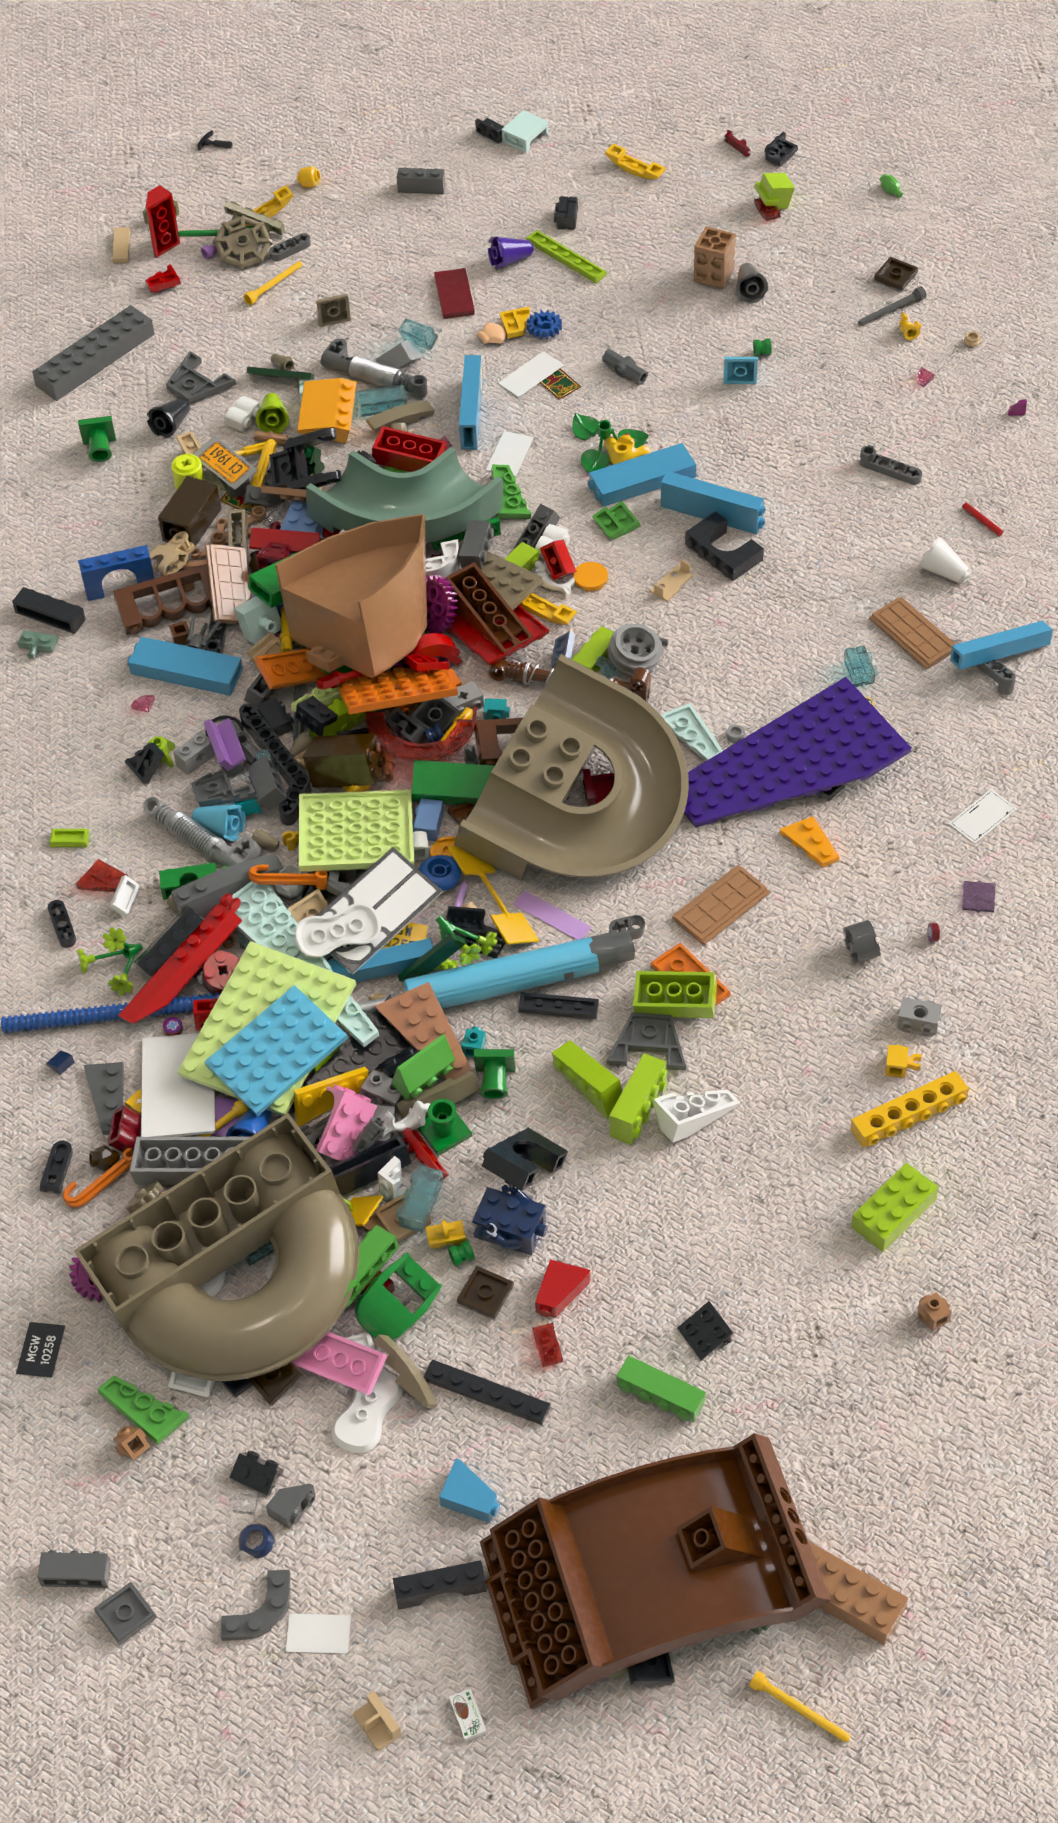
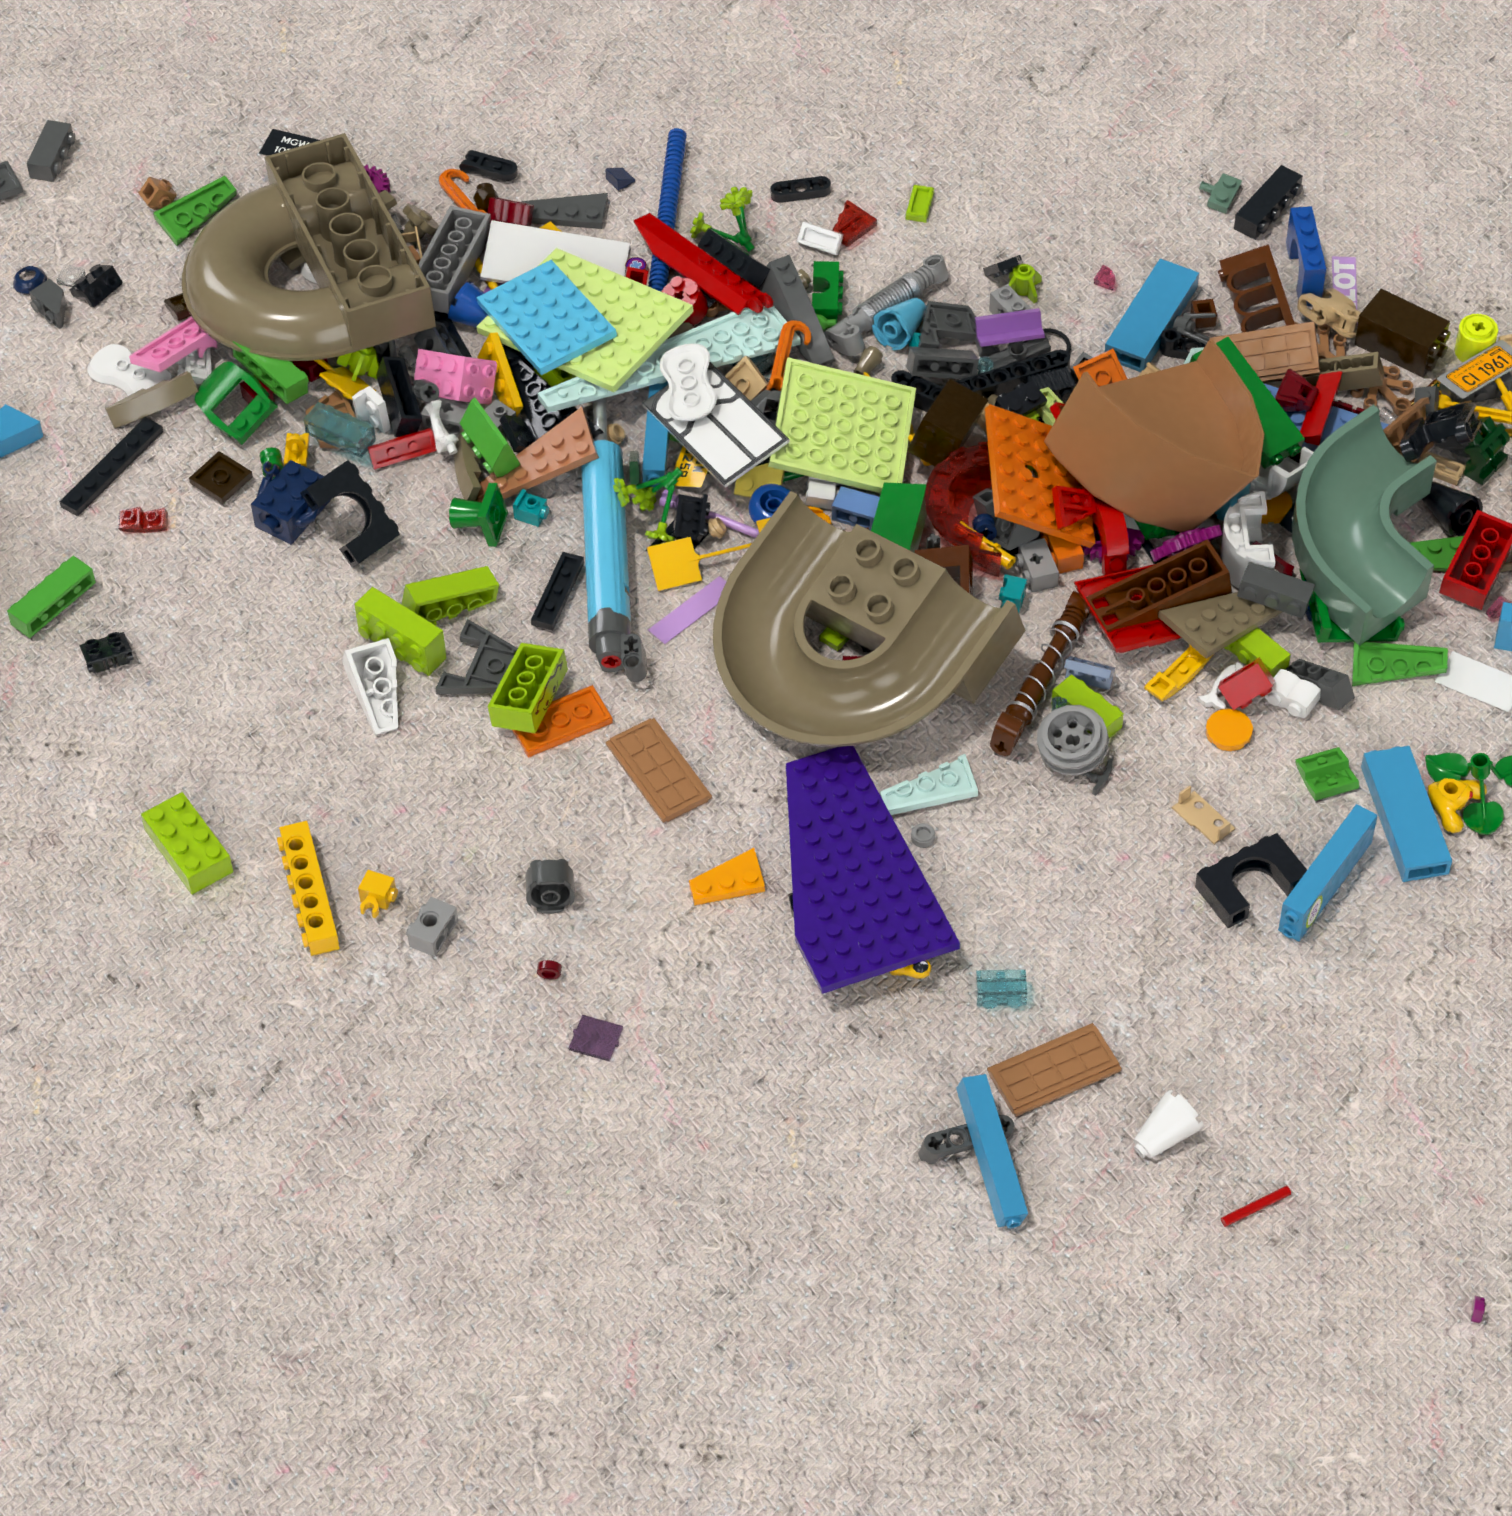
camera: 100 degrees right, 0 degrees up
green plant [418,1099,472,1156] -> none
red slope [535,1259,591,1318] -> none
dark grey beam [860,445,922,485] -> none
medium nougat brick [917,1292,952,1331] -> none
white sticker [948,789,1018,843] -> none

